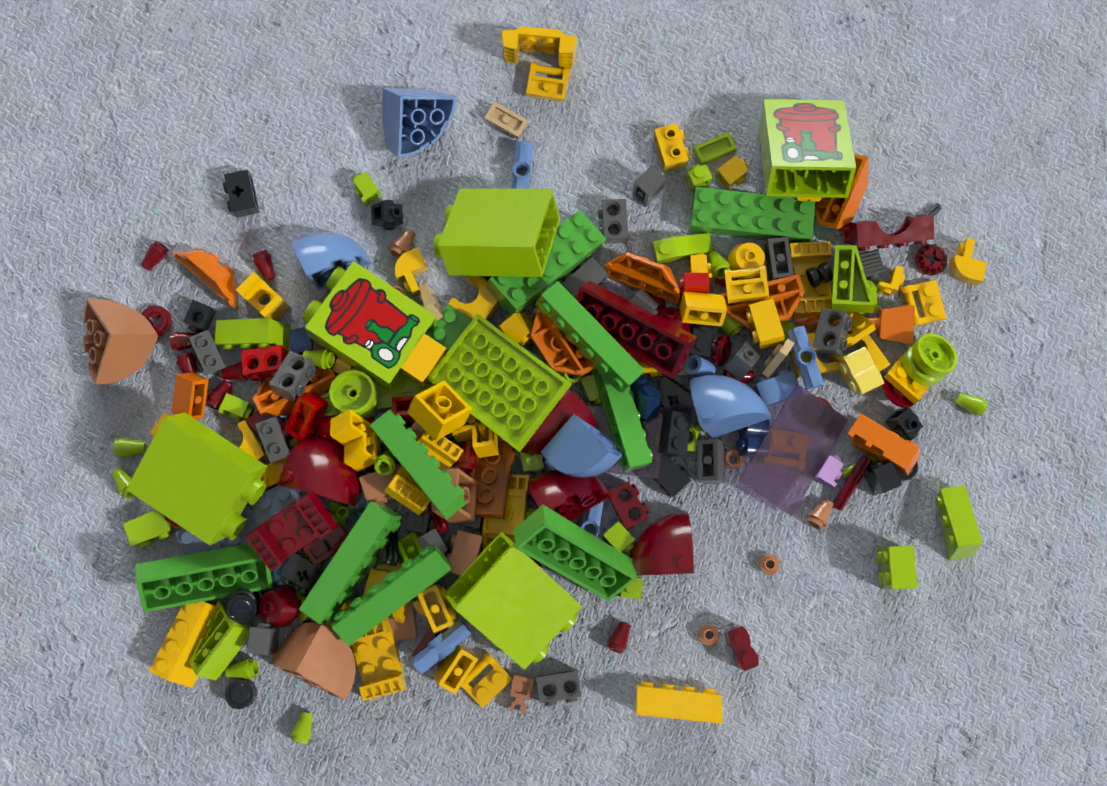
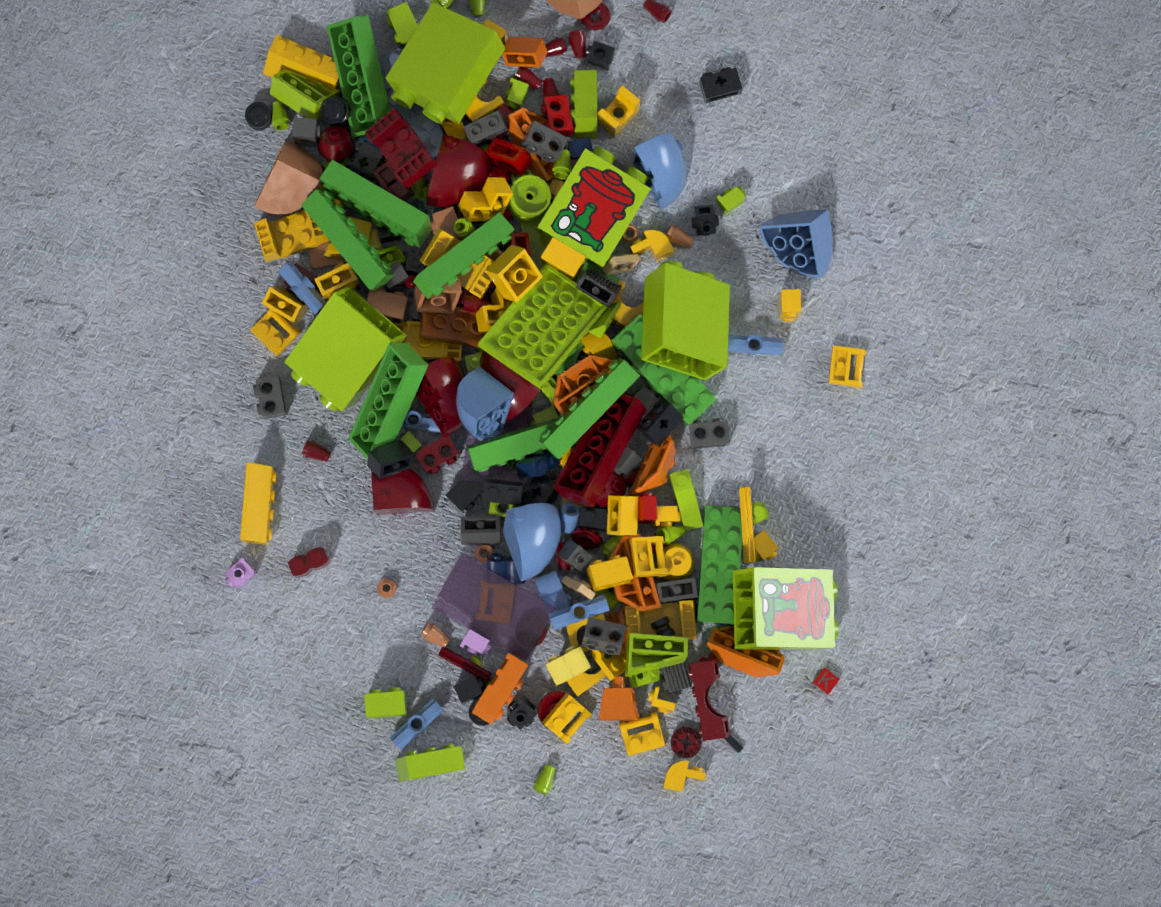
camera: 85 degrees right, 0 degrees up
orange wedge [172,250,239,310] -> none
dark grey brick [187,330,225,376] -> none
dark red cone [252,250,276,281] -> none
lime cone [290,711,313,744] -> none
black axle [386,509,399,566] -> none
tan plate [484,101,528,139] -> none
yellow plate [502,26,577,69] -> none
nougat plate [510,674,534,714] -> none
lime plate [620,578,643,599] -> none
dark grey brick [632,165,666,207] -> none
yellow brick [653,123,690,172] -> none
lime tile [692,132,737,166] -> none
nougat plate [698,624,719,646] -> none
lime wheel [902,333,957,386] -> none
none -> lavender brick [225,558,257,589]
none -> black brick [367,440,414,480]
none -> medium blue piece [389,698,444,750]
none -> black brick [576,267,622,308]
none -> lime slope [589,301,621,338]
none -> black brick [636,399,684,447]
none -> yellow axle [739,487,755,564]
none -> yellow brick [778,289,801,322]
none -> red tile [813,668,840,695]

